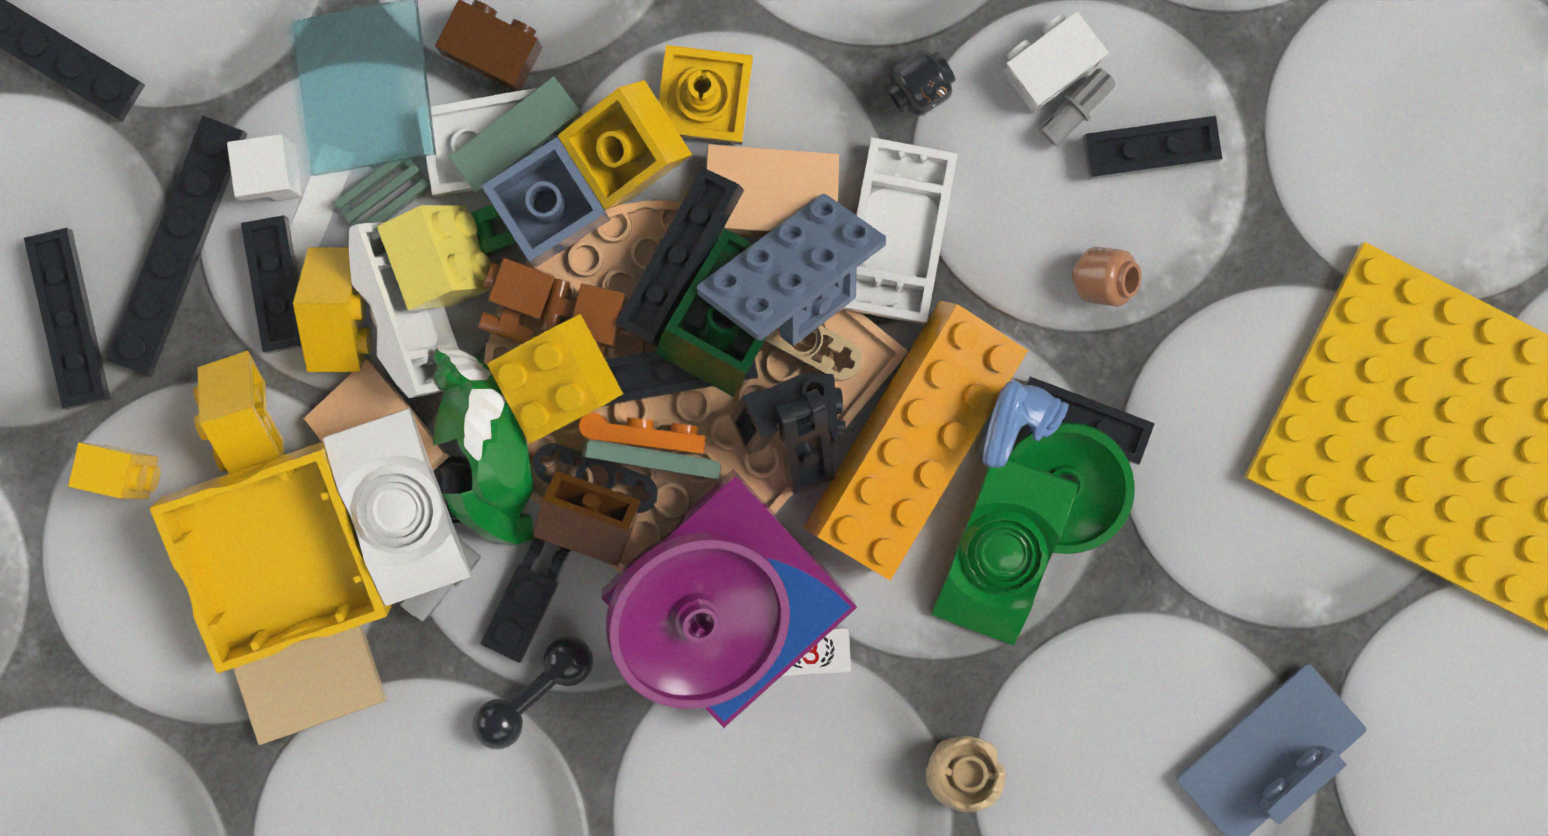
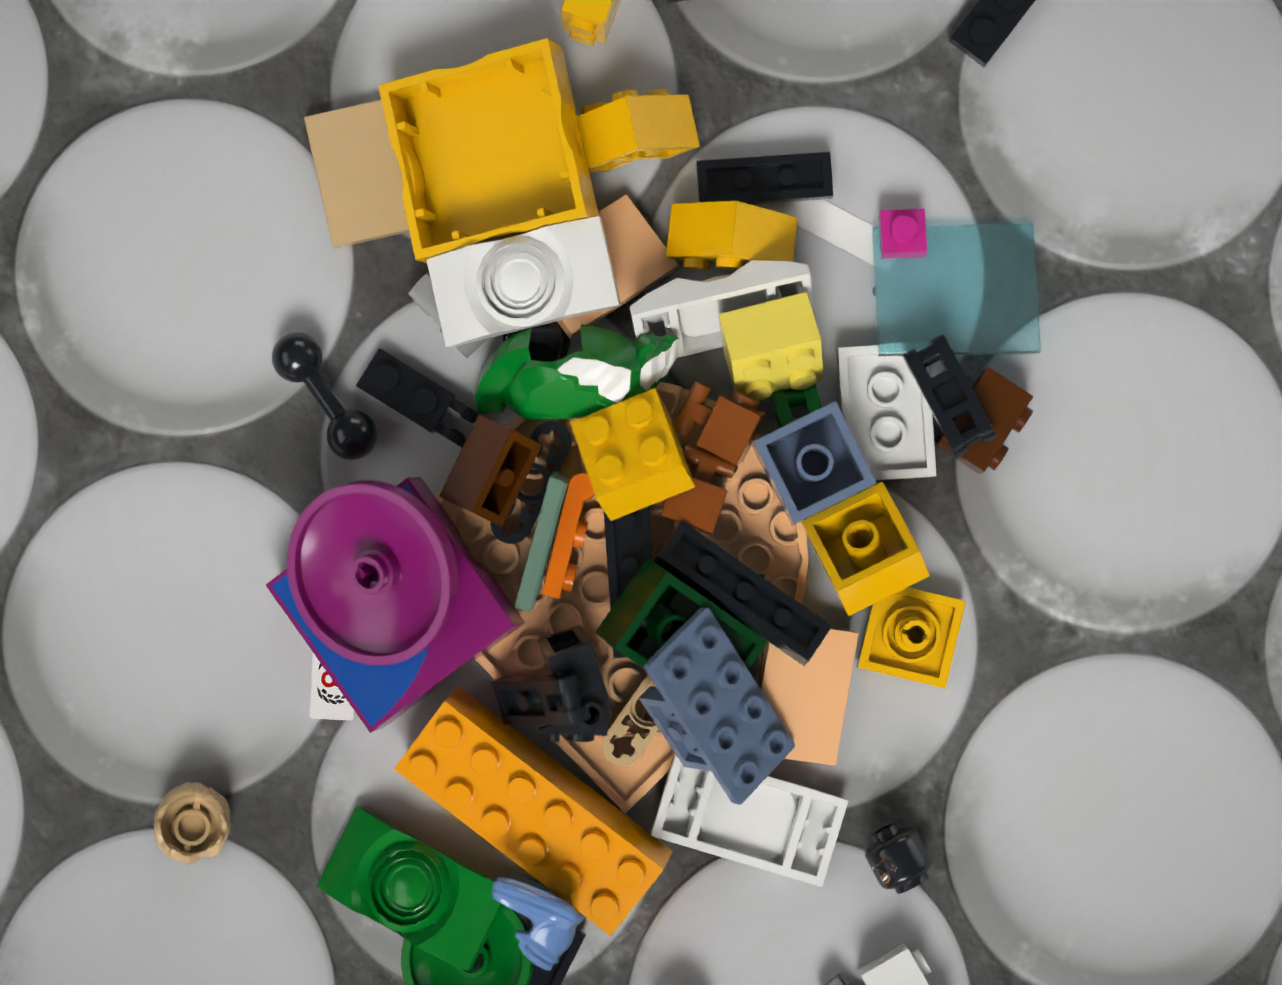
camera: 90 degrees right, 0 degrees up
black plate [106,115,247,377] -> none
white piece [227,134,302,201] -> none
sand green tile [334,150,431,226] -> none
sand green tile [448,76,582,194] -> none
none -> dark pink plate [878,209,927,259]
none -> black plate [902,334,997,458]

